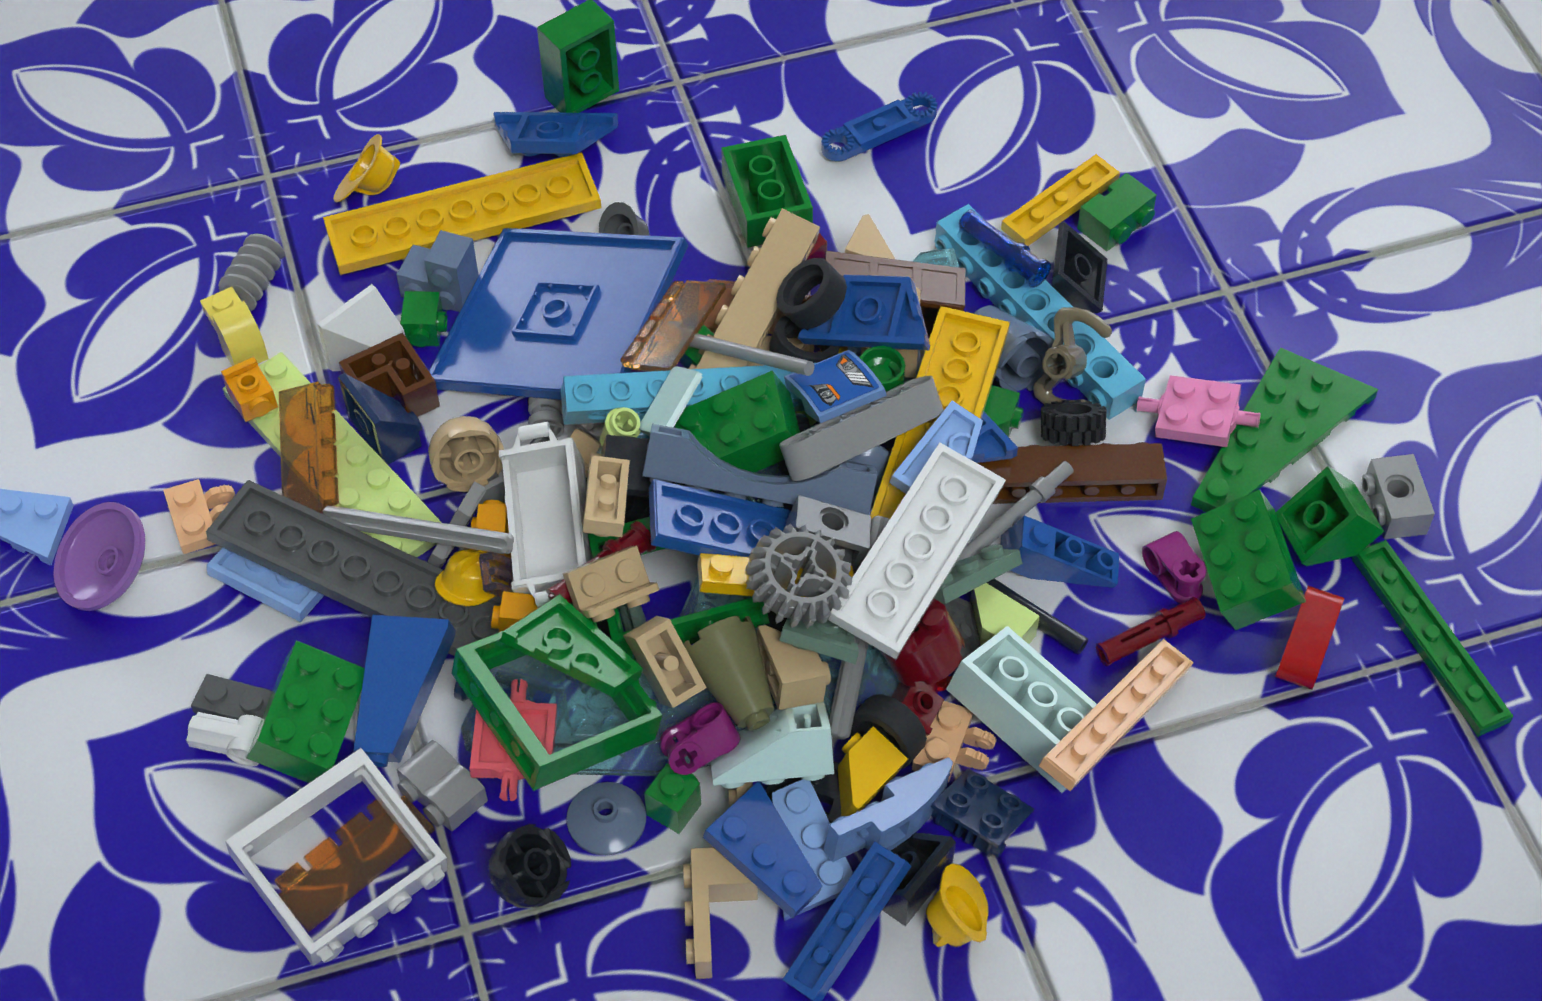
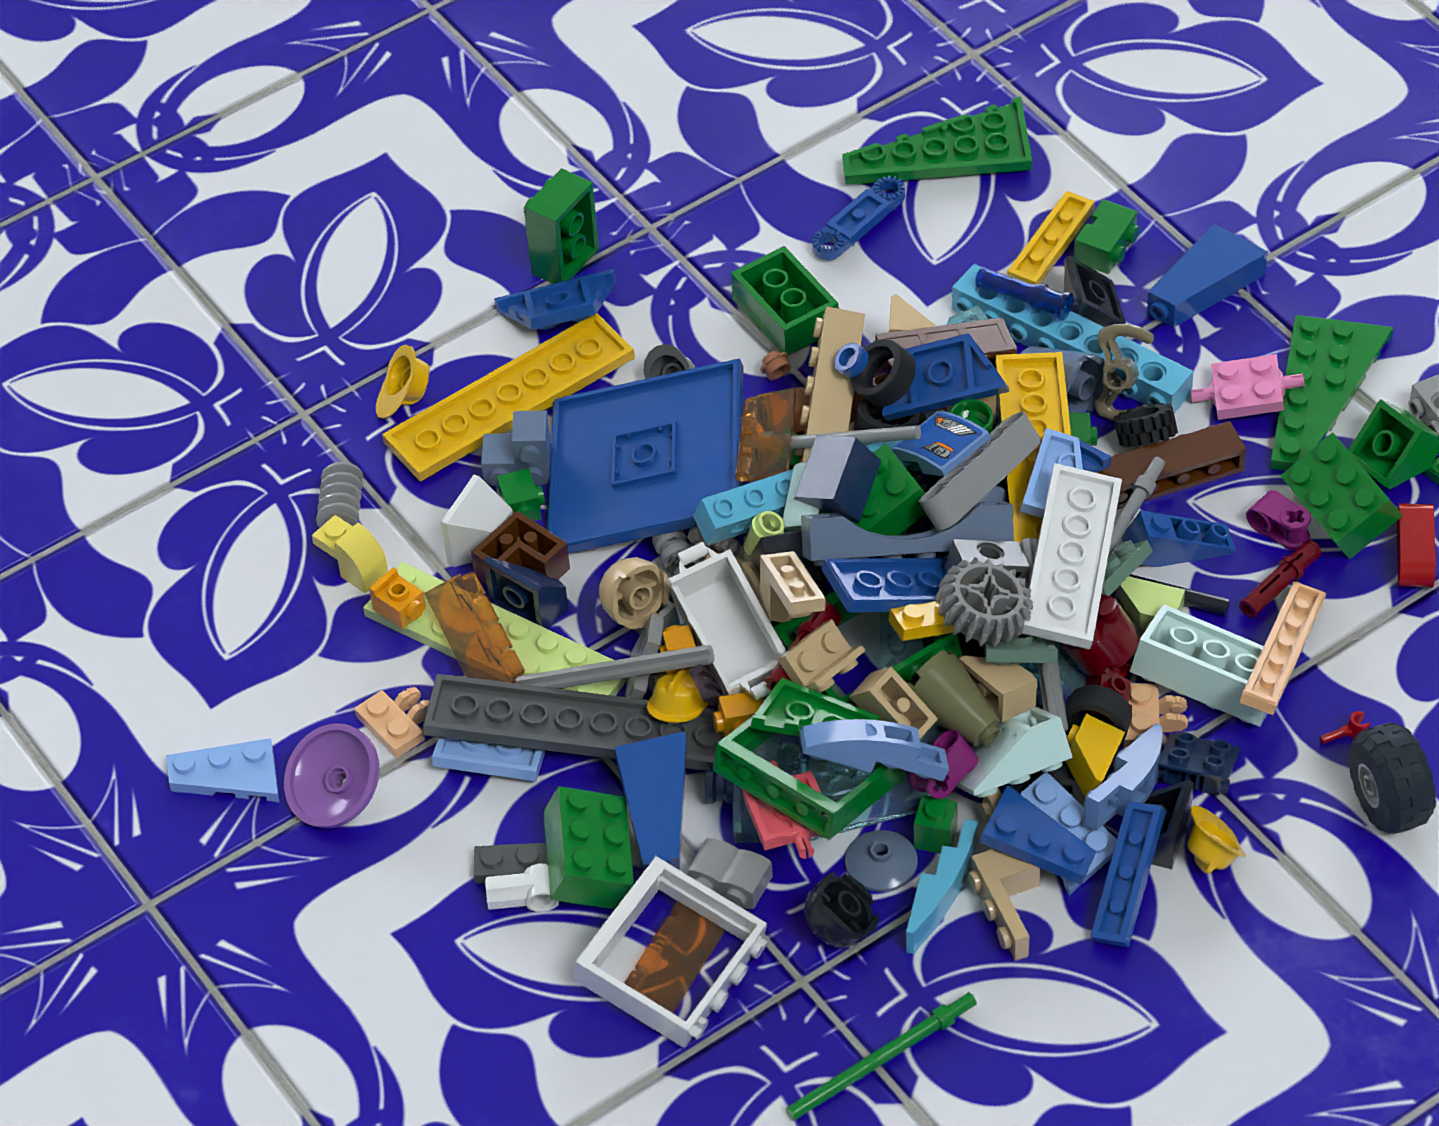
camera: 15 degrees left, 5 degrees down
none -> nougat plate [760,351,791,380]
none -> dark blue slope [793,435,882,524]
none -> medium blue slope [800,719,949,781]
none -> blue tile [834,342,868,378]
none -> green wing [842,96,1032,185]
none -> medium azure slope [906,819,978,954]
none -> blue slope [1147,224,1268,328]
none -> red hand [1319,711,1370,744]
none -> black wheel [1348,722,1436,834]

